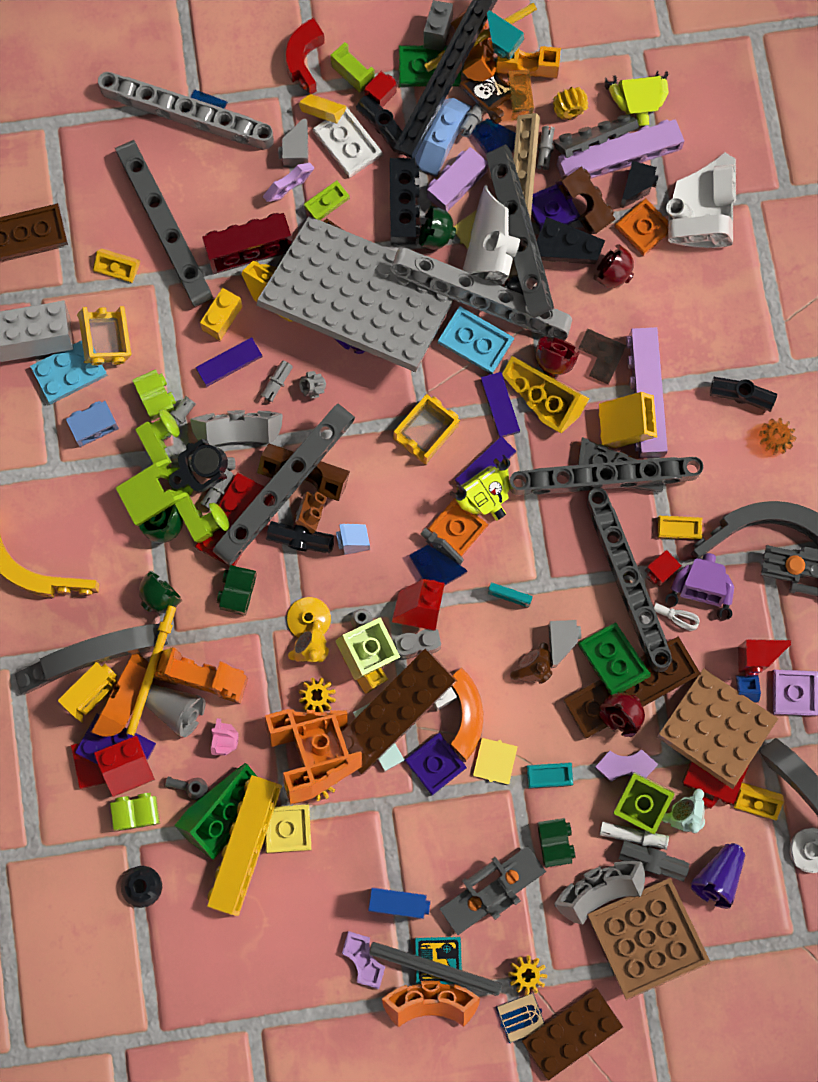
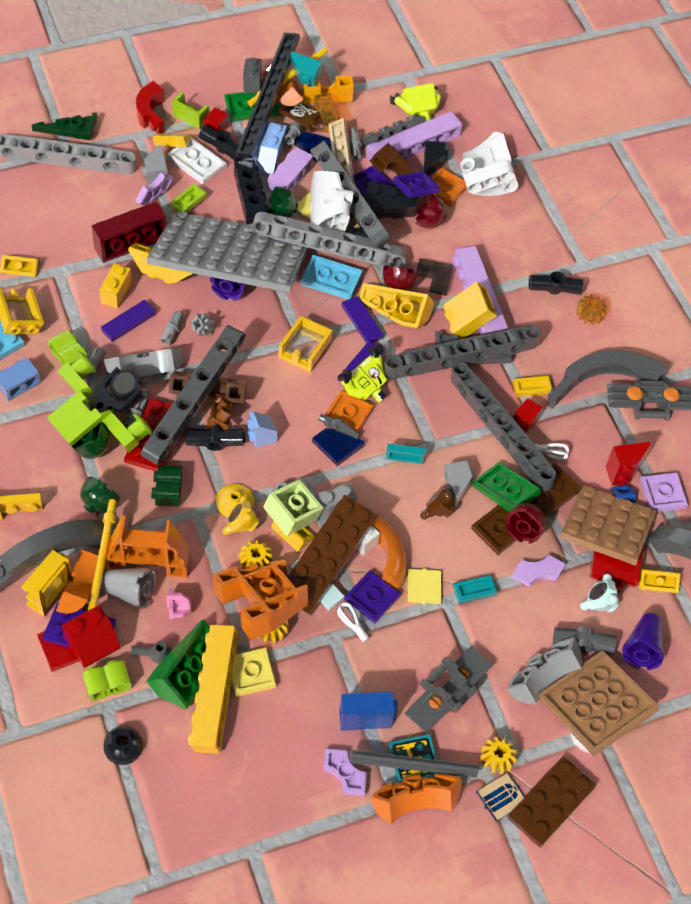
camera: 15 degrees left, 20 degrees down
dark grey beam [115,139,213,307] -> none
red slope [392,579,445,631] -> none
dark green brick [537,818,576,868] -> none
yellow gear [553,87,588,119] -> none
white pin [600,821,669,850] -> none
lime brick [613,772,675,835] -> none
medium lavender torso [665,553,734,619] -> none
none -> dark green wing [31,112,98,140]
none -> white piece [337,603,369,643]
none -> dark purple tile [393,171,440,198]

